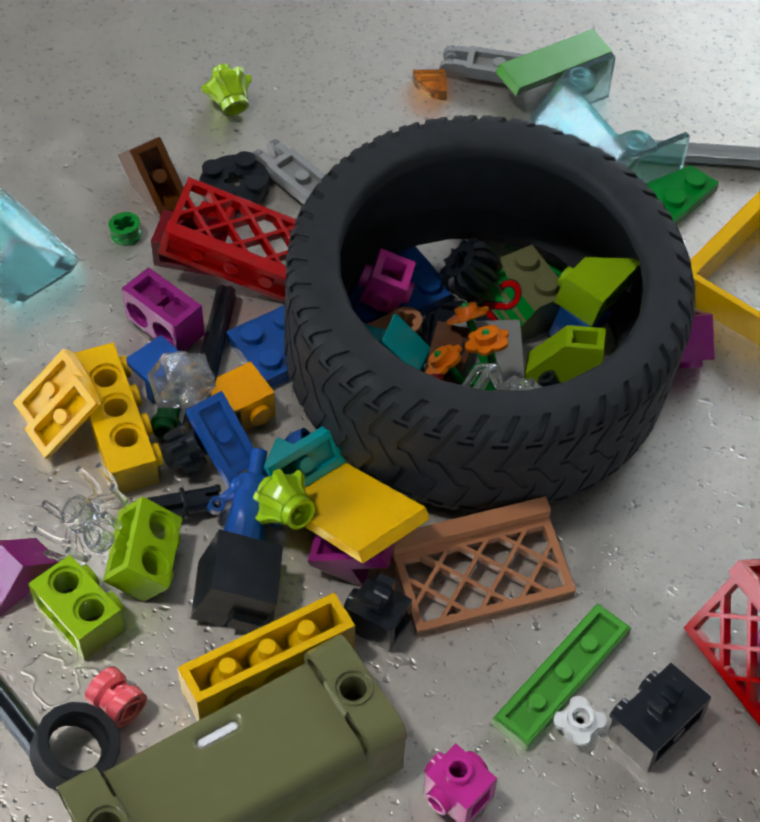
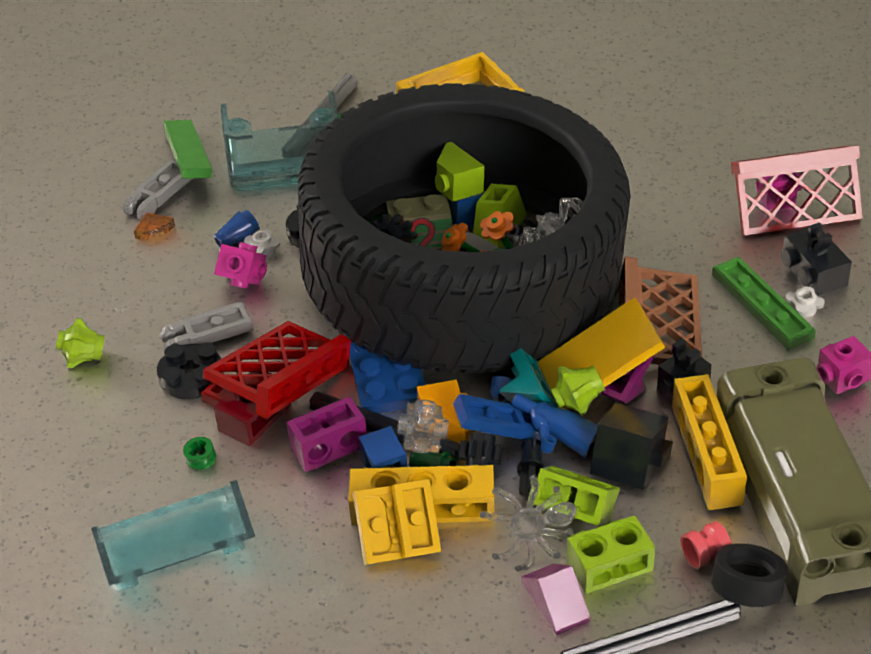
camera: 65 degrees left, 10 degrees down
reddish brown slope [118,137,184,216] -> none

